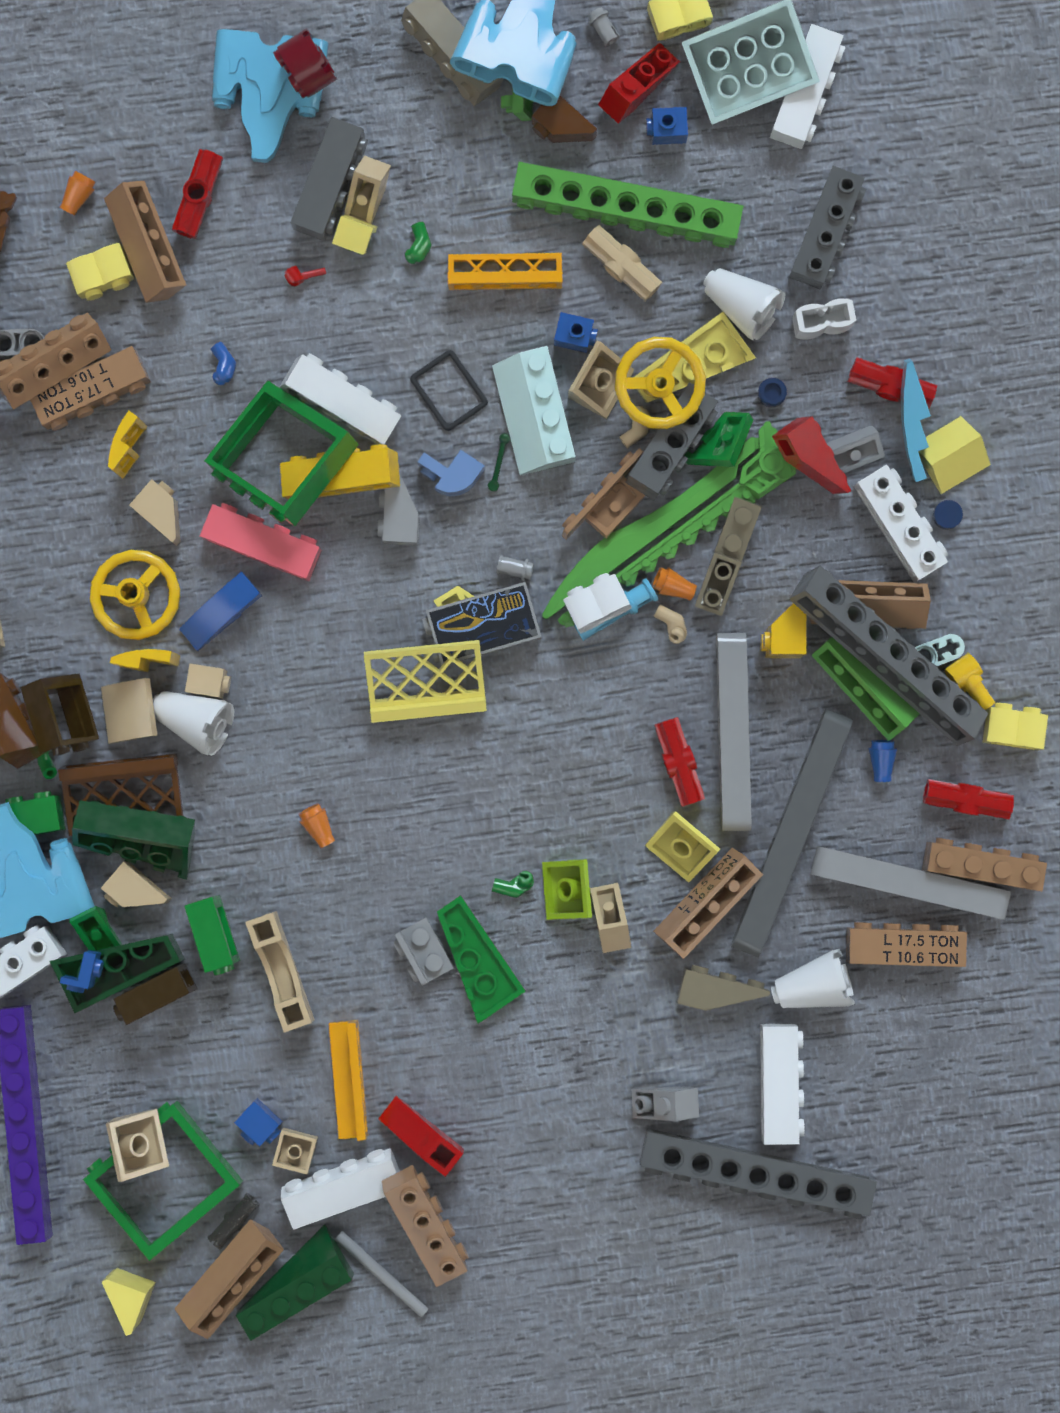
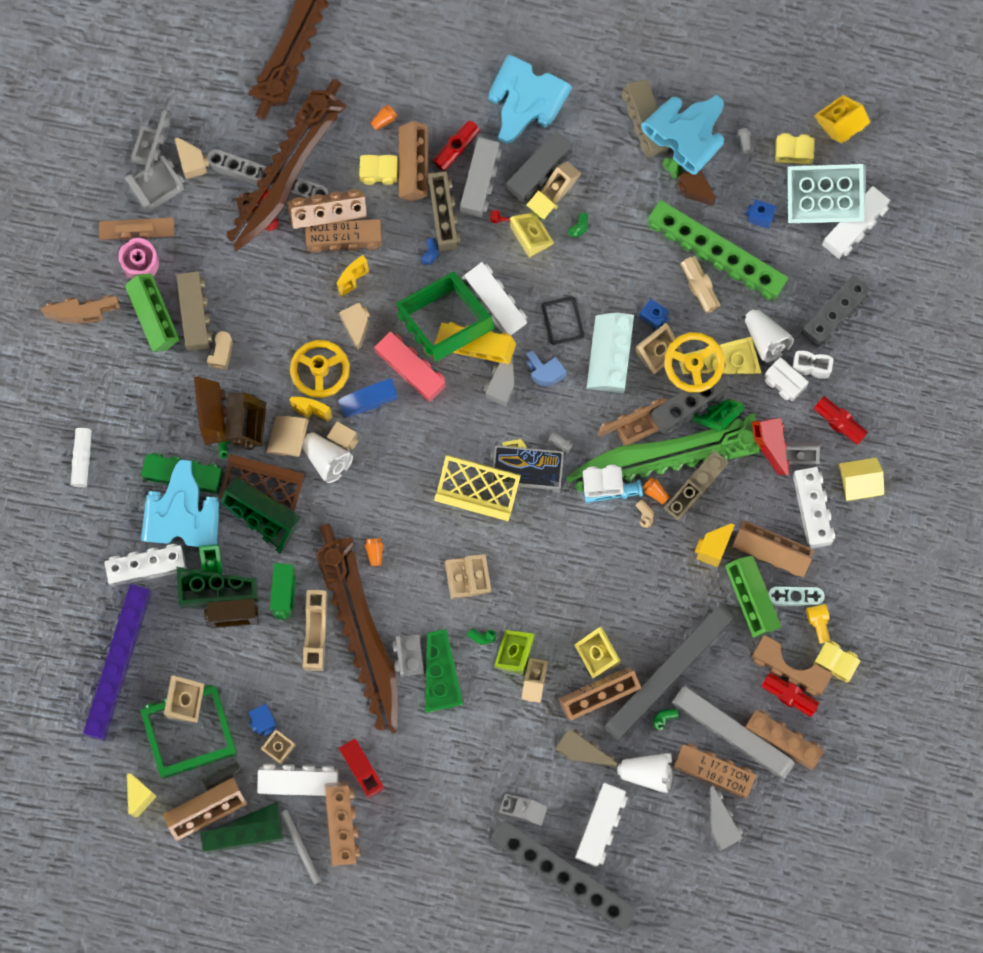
camera: 20 degrees right, 10 degrees down
blue bracket [60,950,104,993] -> none
tan slope [101,861,172,907] -> none
dark red brick [273,28,338,98] -> none
light orange fence [329,1020,368,1141] -> none
light orange fence [448,253,563,290] -> none
dark green hinge [488,433,510,492] -> none
red slope [598,43,680,124] -> none
tan arm [619,406,650,449] -> none
red piece [654,717,705,807] -> none
light grey beam [716,633,752,832] -> none
dark blue tile [758,378,787,408] -> none
dark grey brick [789,565,988,746] -> none
blue cone [868,739,897,782] -> none
medium azure slope [901,358,931,482] -> none
dark blue tile [933,500,963,530] -> none
none -> reddish brown piece [315,523,398,734]
none -> dark tan brick [428,171,461,252]
none -> tan slope [445,554,492,599]
none -> light grey brick [460,137,502,217]
none -> light yellow slope [510,212,554,257]
none -> green arm [653,708,678,730]
none -> light grey slope [709,786,743,851]
none -> medium nougat arch [751,635,833,697]
none -> white brick [764,357,809,402]

